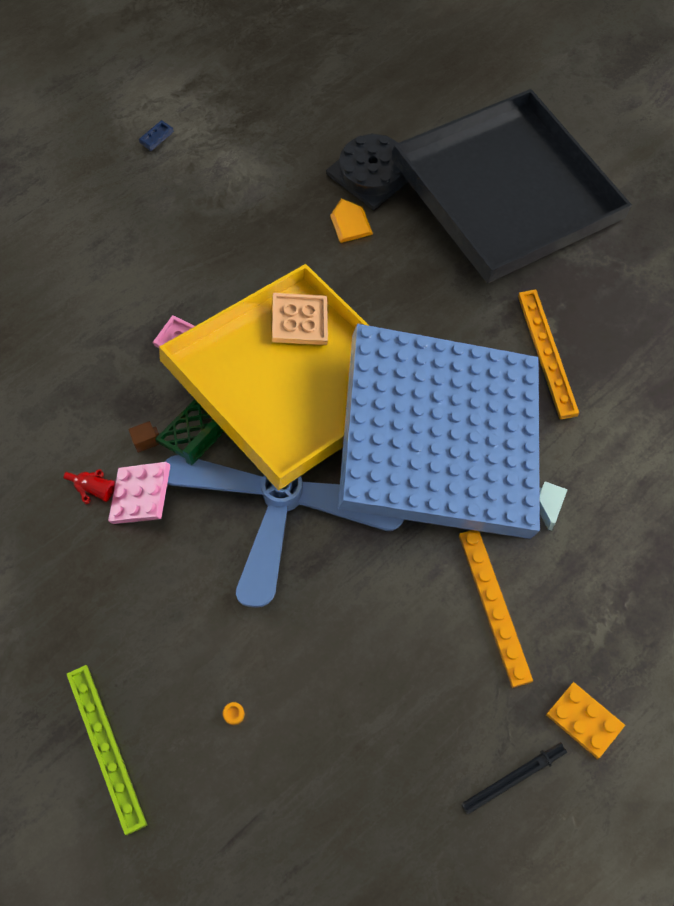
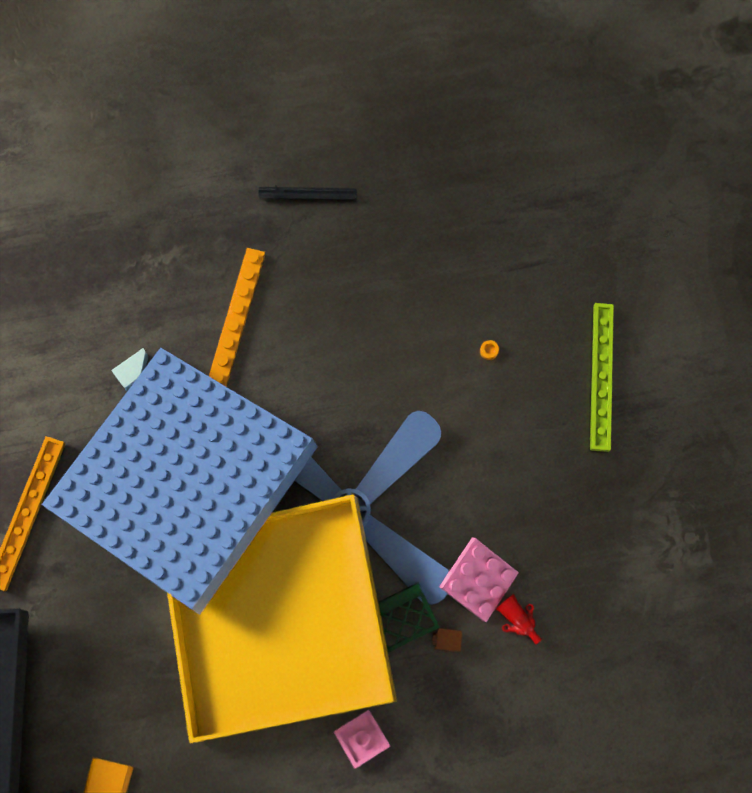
camera: 155 degrees left, 10 degrees up
light nougat plate [272,293,328,345] -> none
light orange plate [546,682,626,759] -> none

